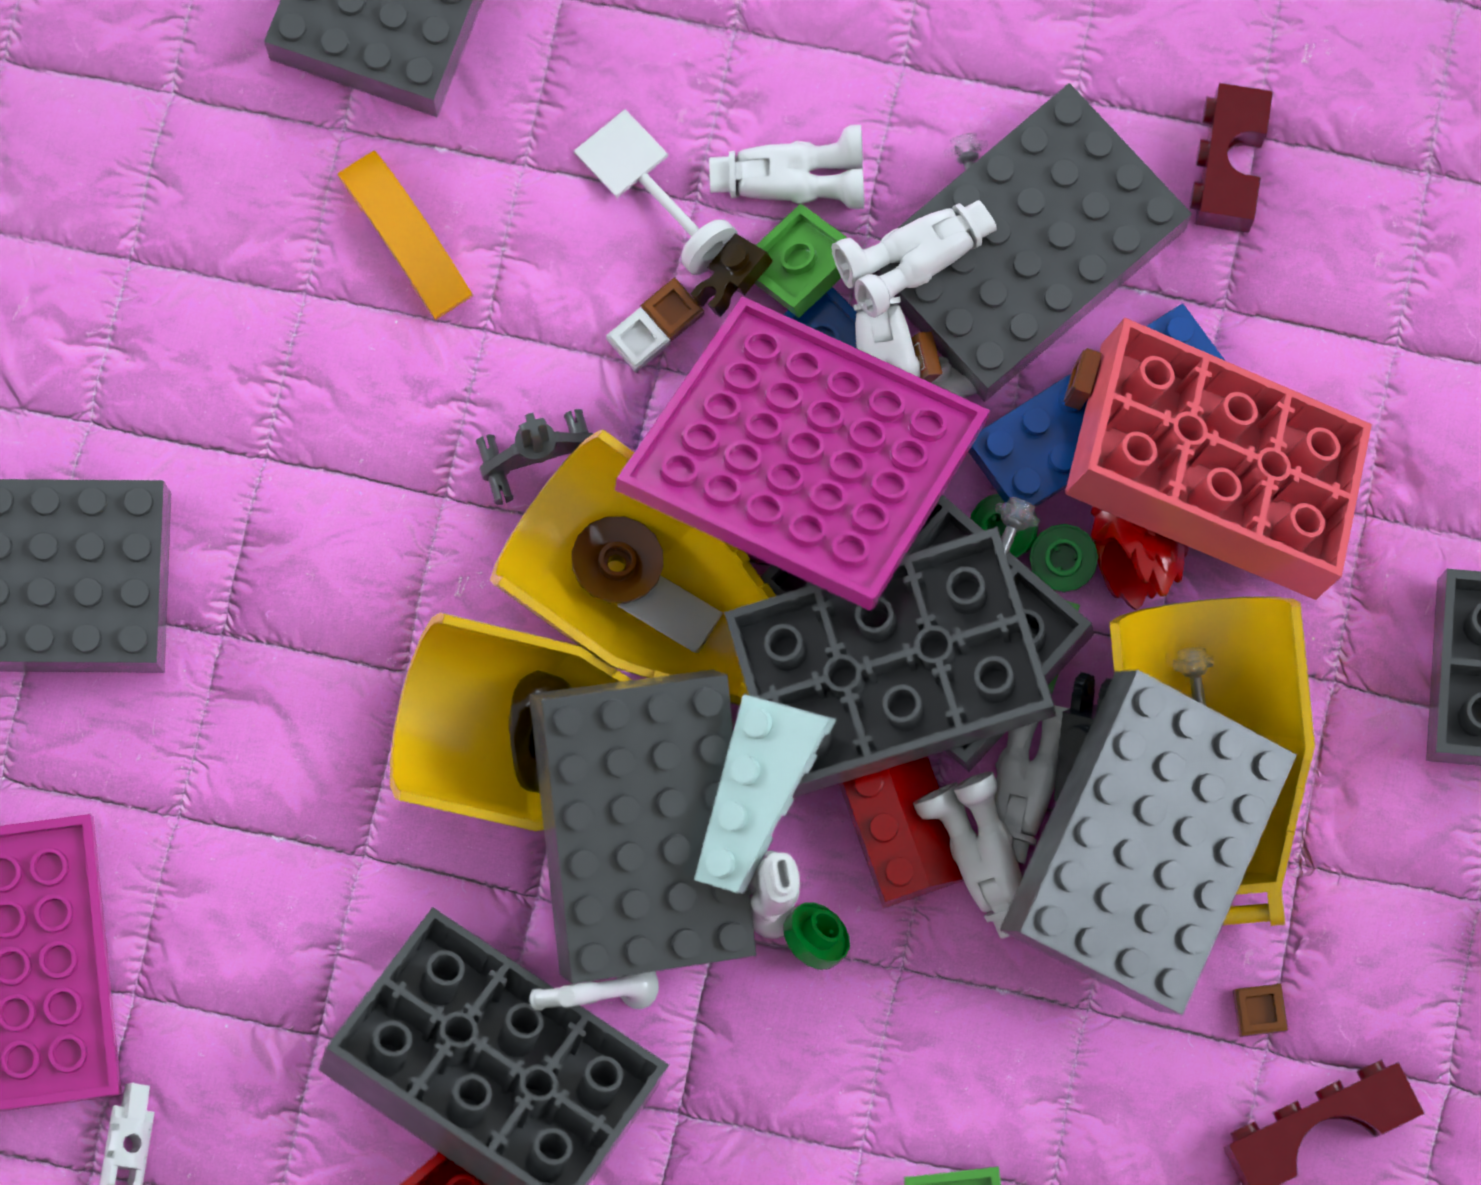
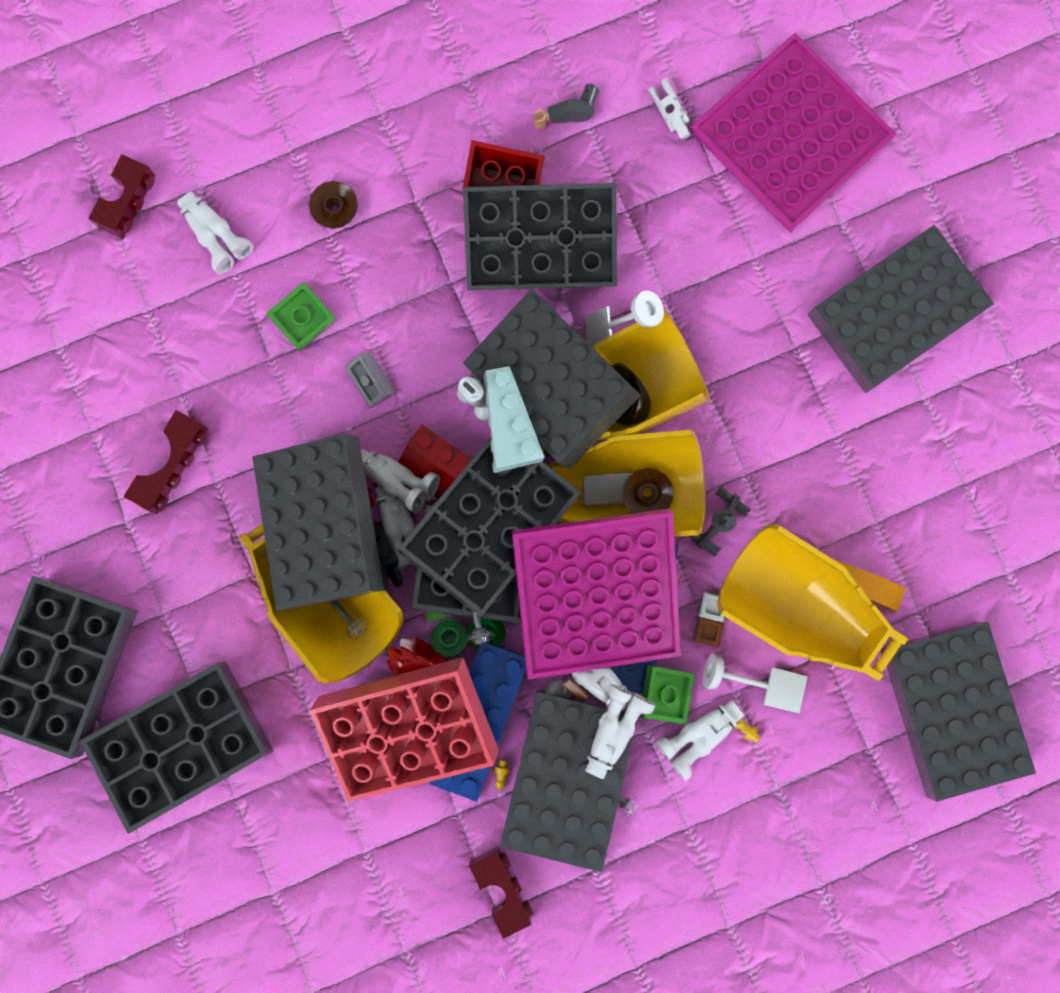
camera: 145 degrees right, 5 degrees up
white piece [530,971,659,1011] -> none
dark brown plate [690,233,773,317] -> none
green plate [783,902,850,970] -> none
dark orange tile [1063,348,1102,410] -> none
dark orange tile [1233,983,1288,1037] -> none
none -> light grey slope [345,352,396,408]
none -> yellow piece [494,759,510,790]
none -> white piece [585,291,664,347]
none -> yellow windscreen [717,524,908,682]
none -> yellow piece [736,719,761,743]

